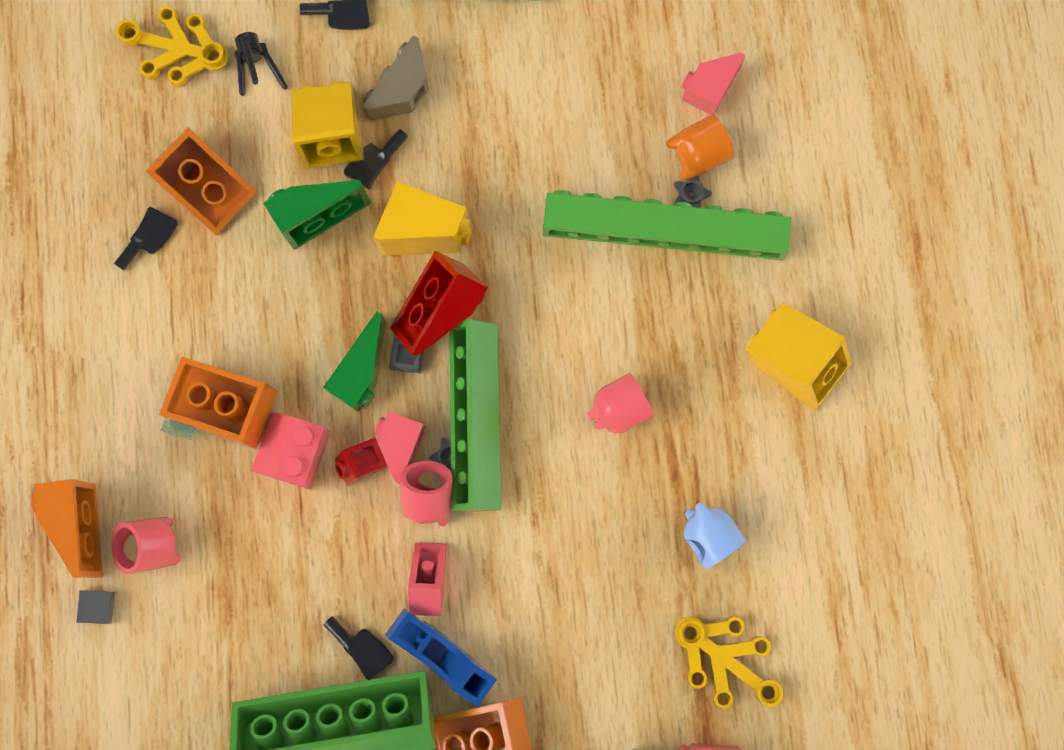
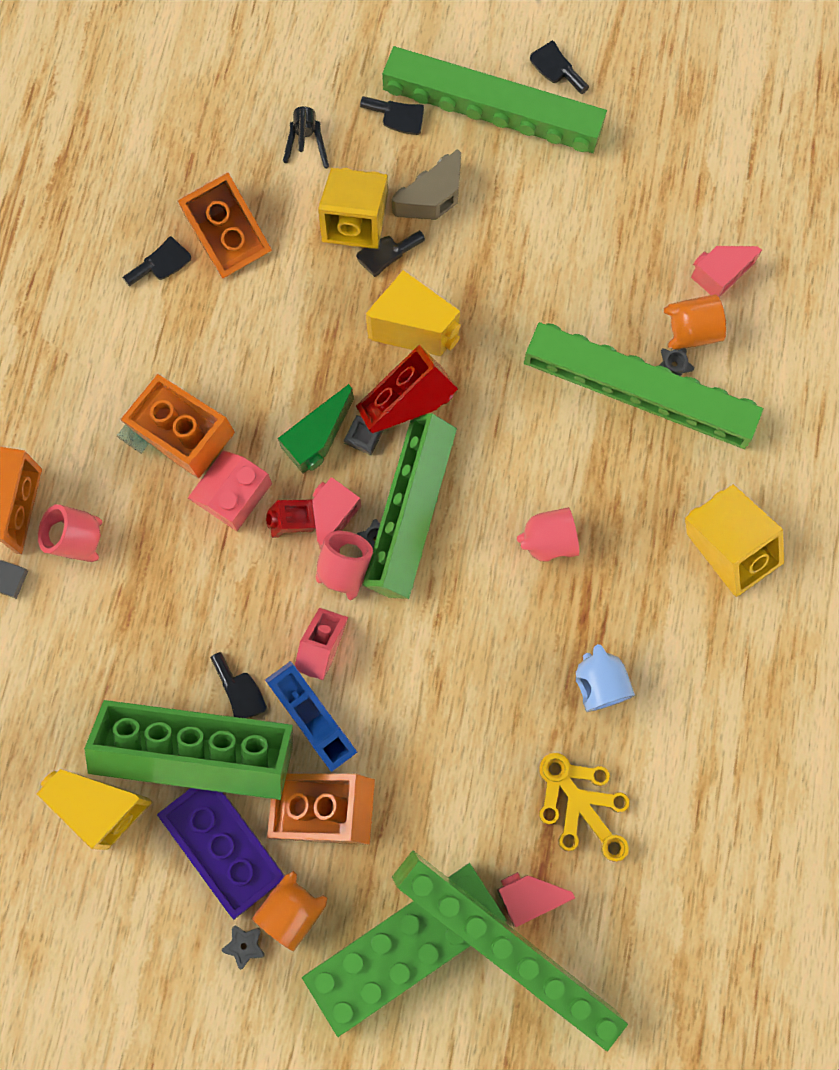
camera: 15 degrees right, 5 degrees down
yellow plant [116,6,229,87] -> none
green slope [263,180,371,250] -> none

